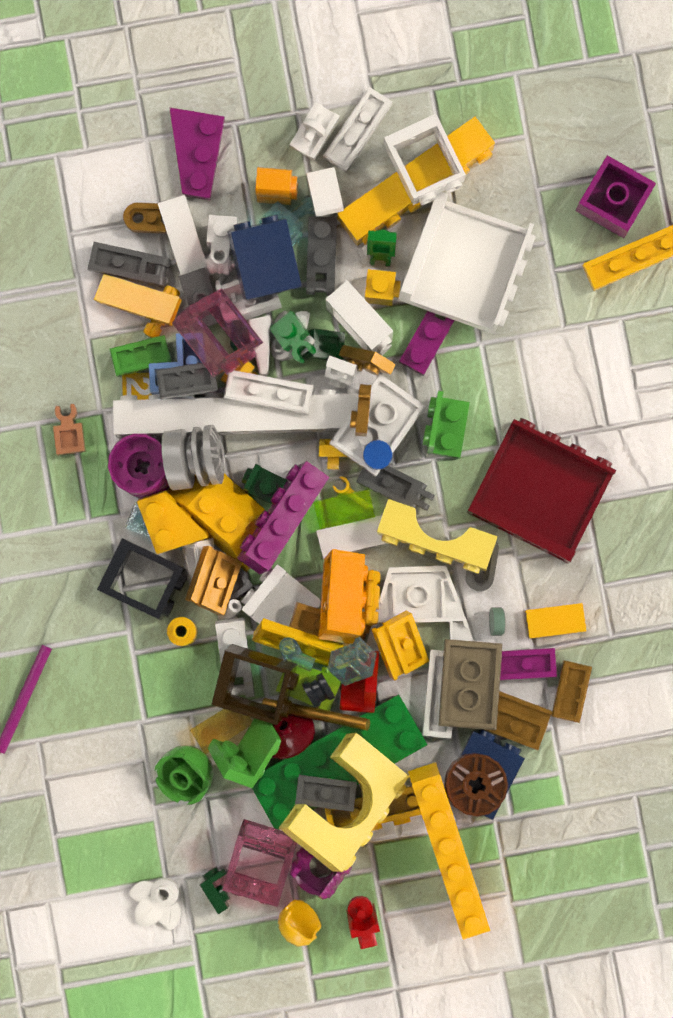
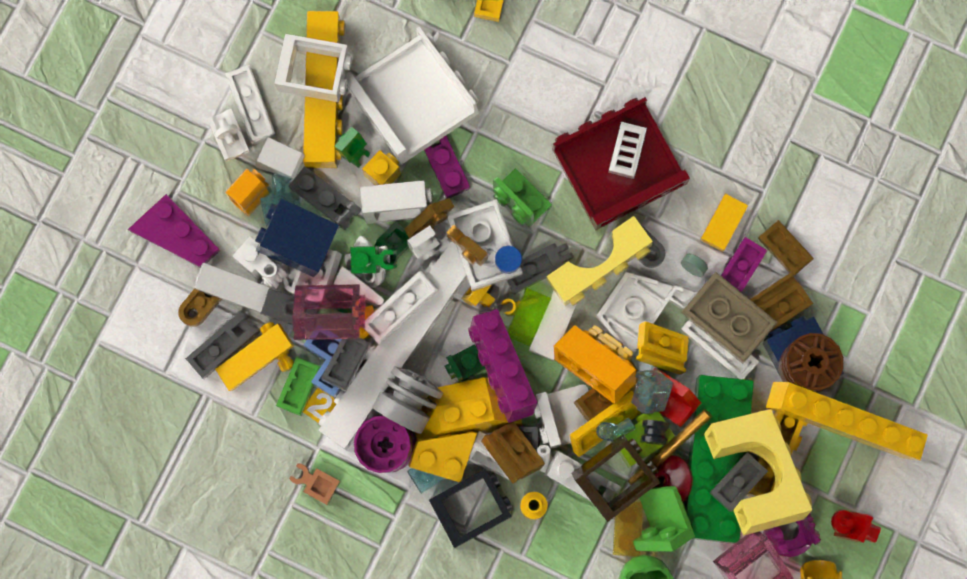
camera: 55 degrees left, 5 degrees down
none -> white slope [608,122,647,179]

